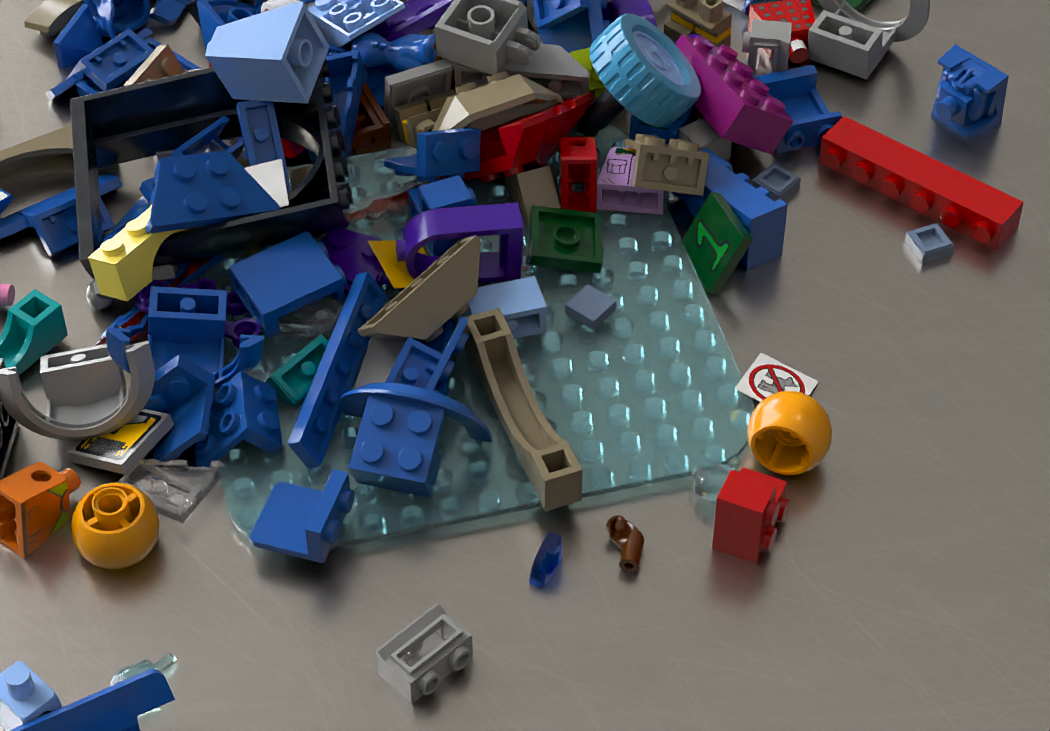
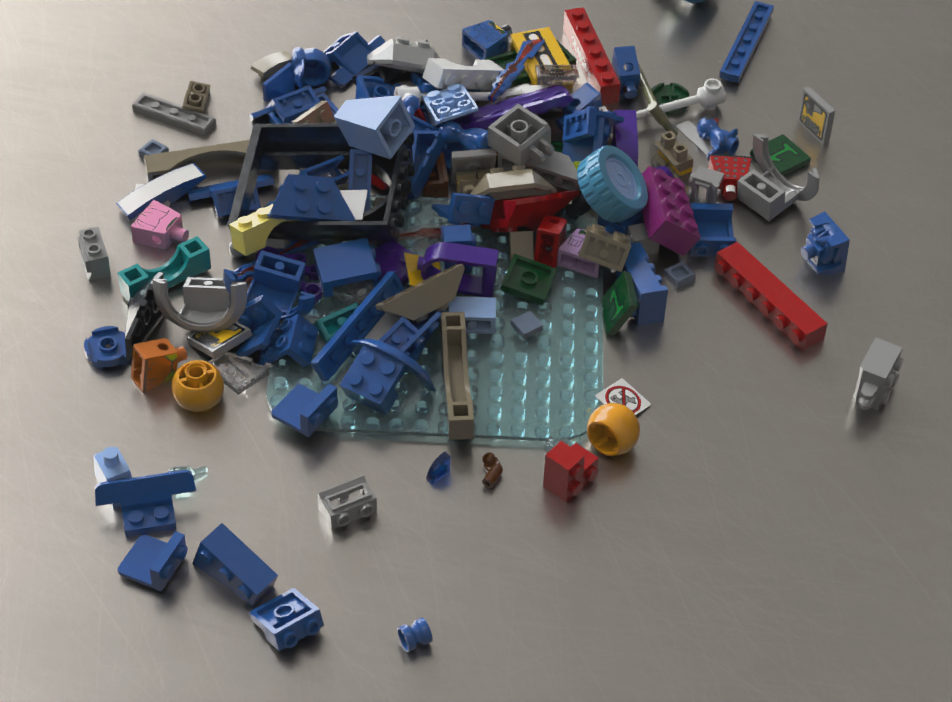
camera: 15 degrees right, 0 degrees up
sand blue tile [905,223,955,264] -> none

